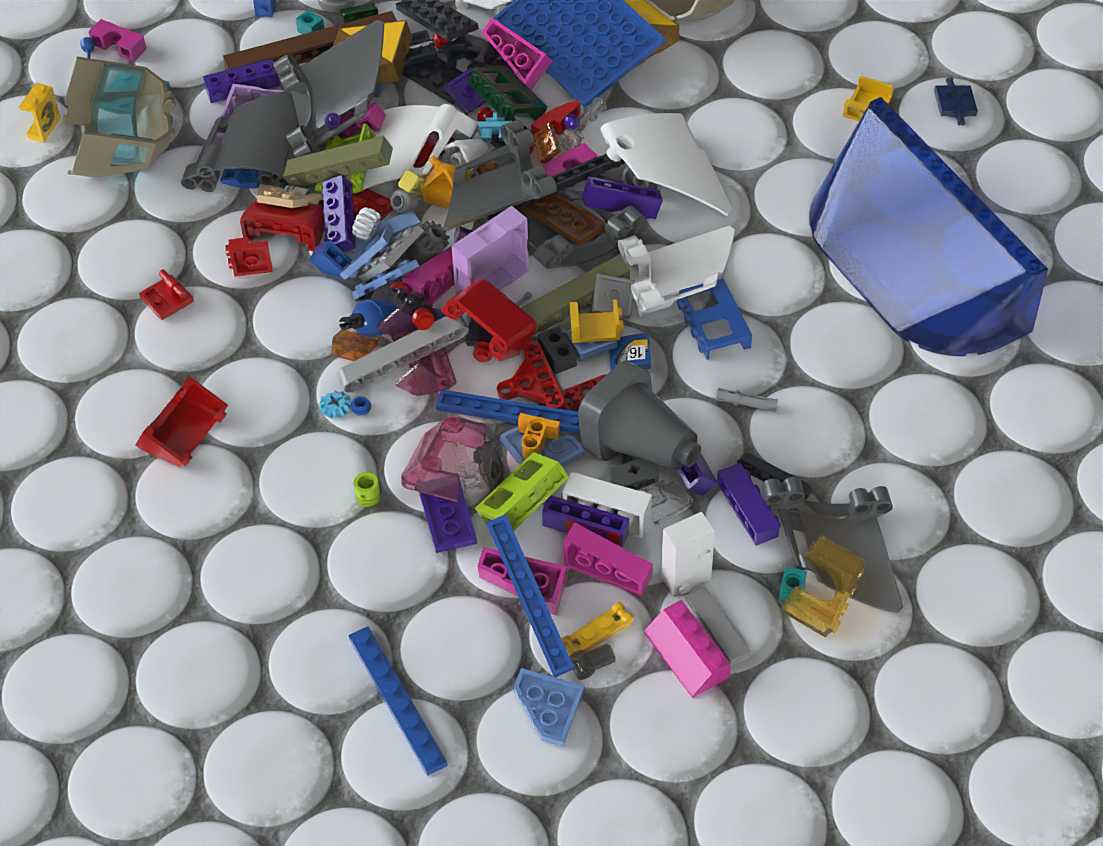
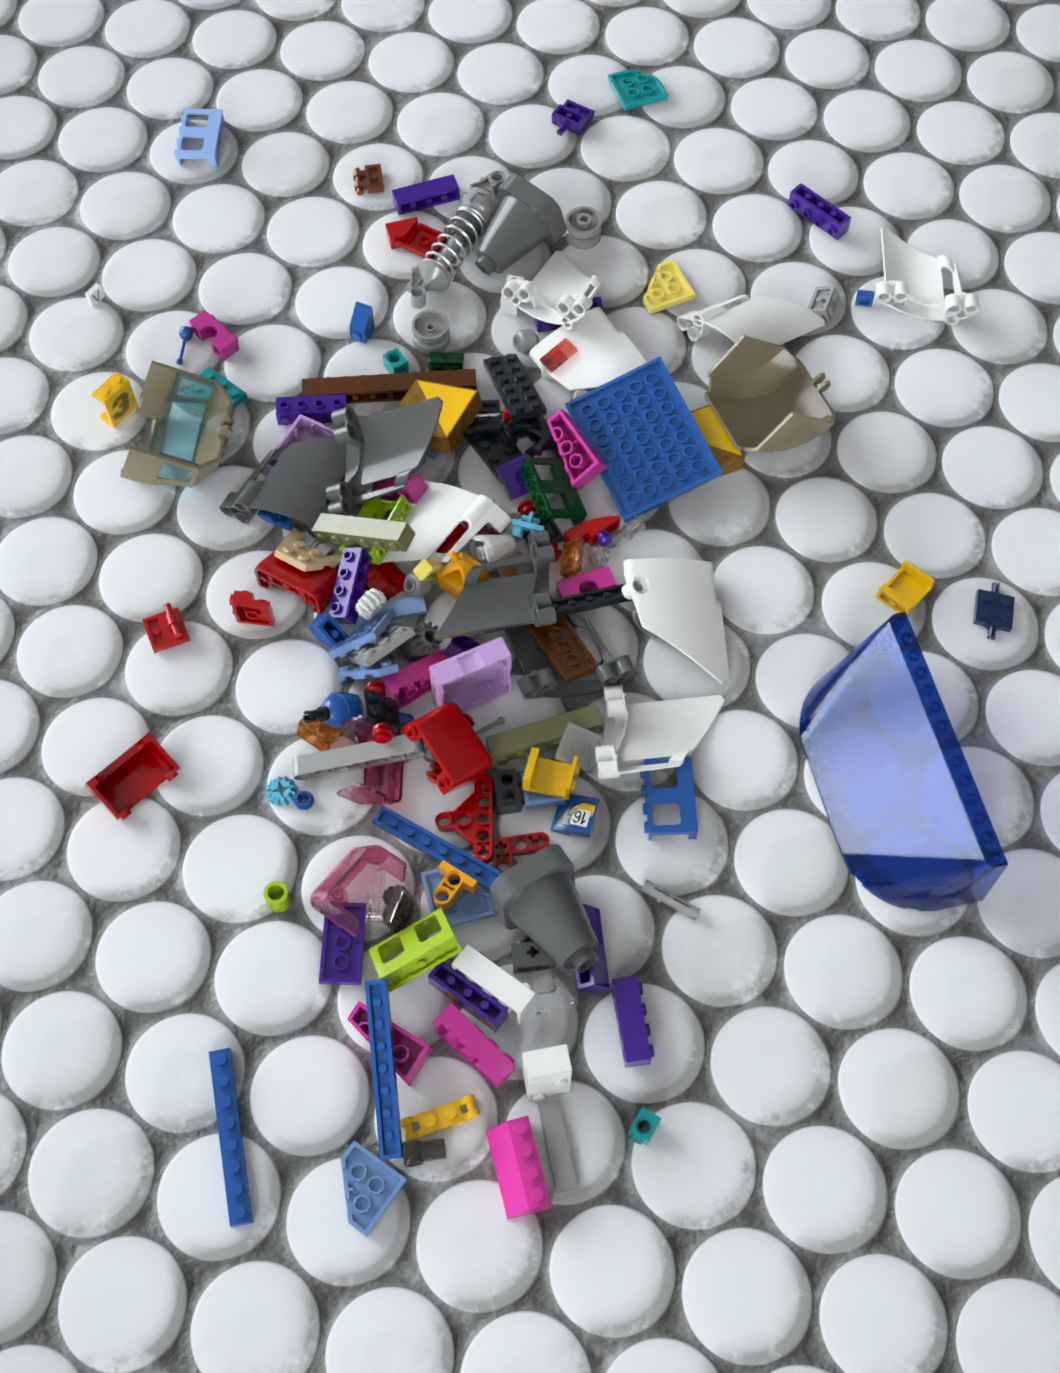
camera: 15 degrees right, 10 degrees up
dark purple hinge [324,113,341,128] -> none
dark purple brick [582,177,663,219] -> none
black beam [737,453,812,500] -> none
dark grey panel [762,477,903,613] -> none
clear yellow arch [780,534,865,637] -> none

